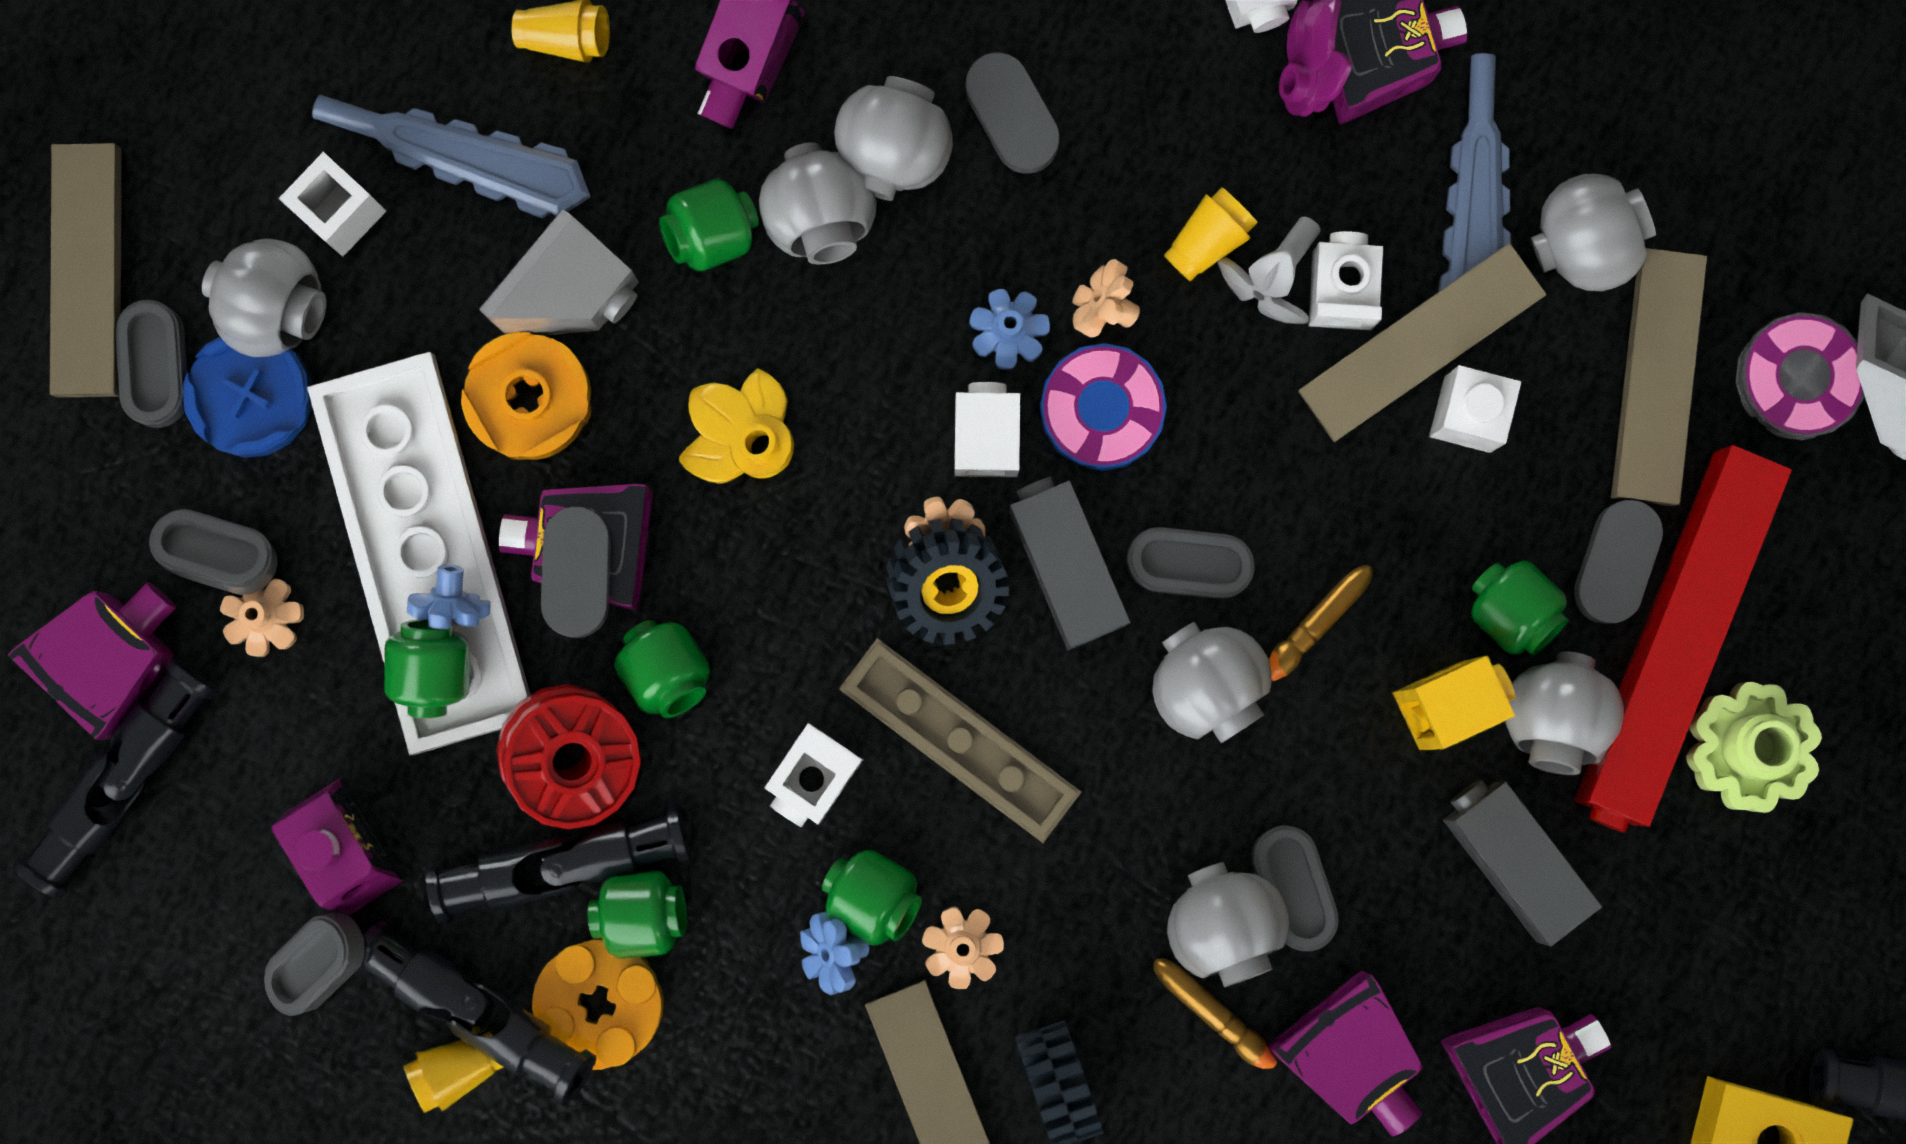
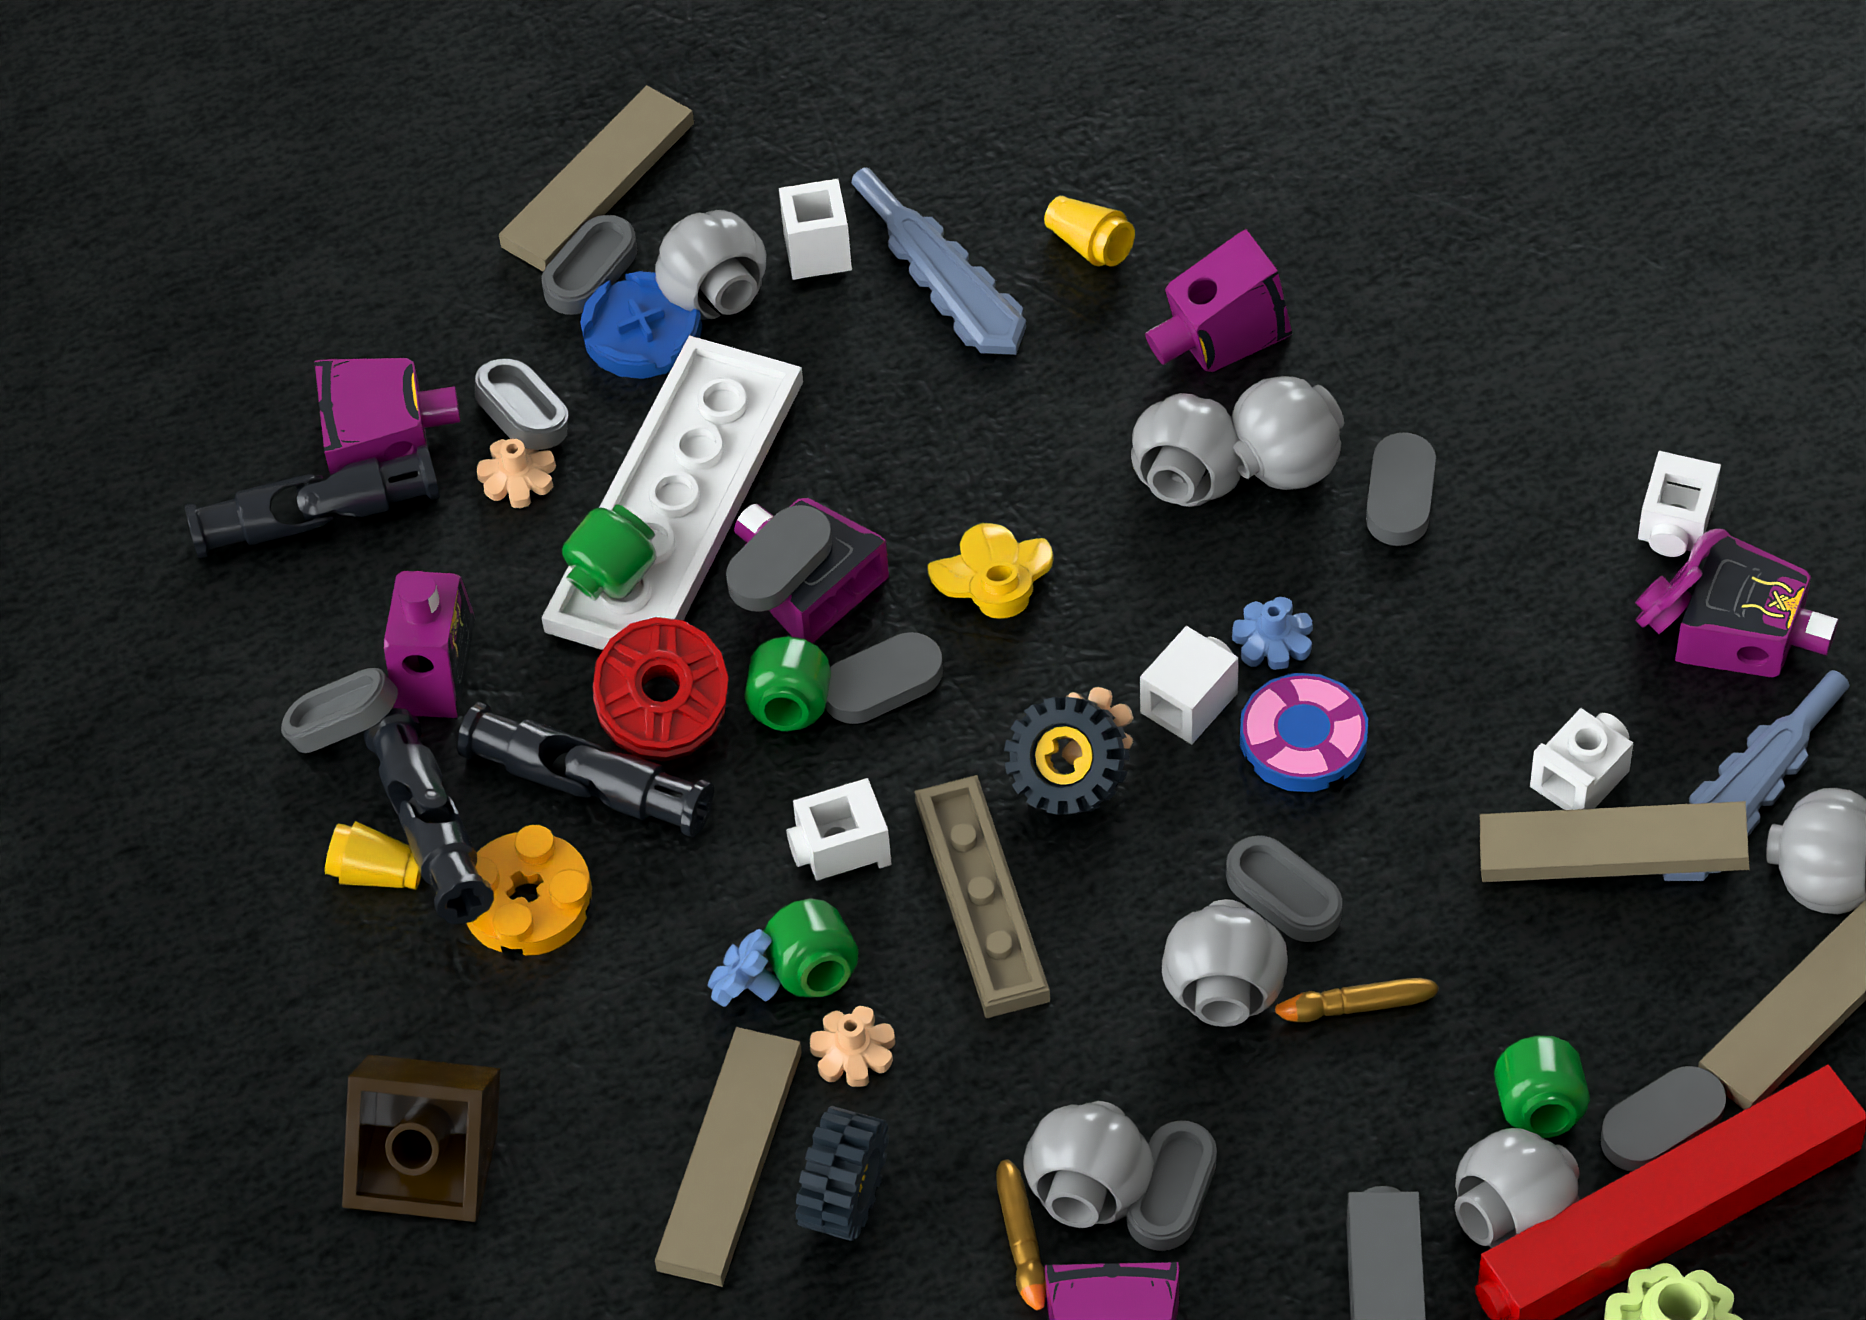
camera: 45 degrees right, 30 degrees down
medium blue plant [407,565,490,629] -> none
light orange plate [461,332,591,460] -> none
light grey slope [479,209,639,336] -> none
green head [588,871,687,959] -> none
green head [659,178,759,272] -> none
dark grey brick [1009,477,1130,650] -> none
light nougat plant [1072,259,1140,338] -> none
yellow cone [1164,187,1257,282] -> none
light grey plant [1218,217,1320,324] -> none
yellow brick [1393,656,1516,750] -> none
white brick [1429,365,1521,453] -> none
none -> dark grey tile [825,632,943,724]

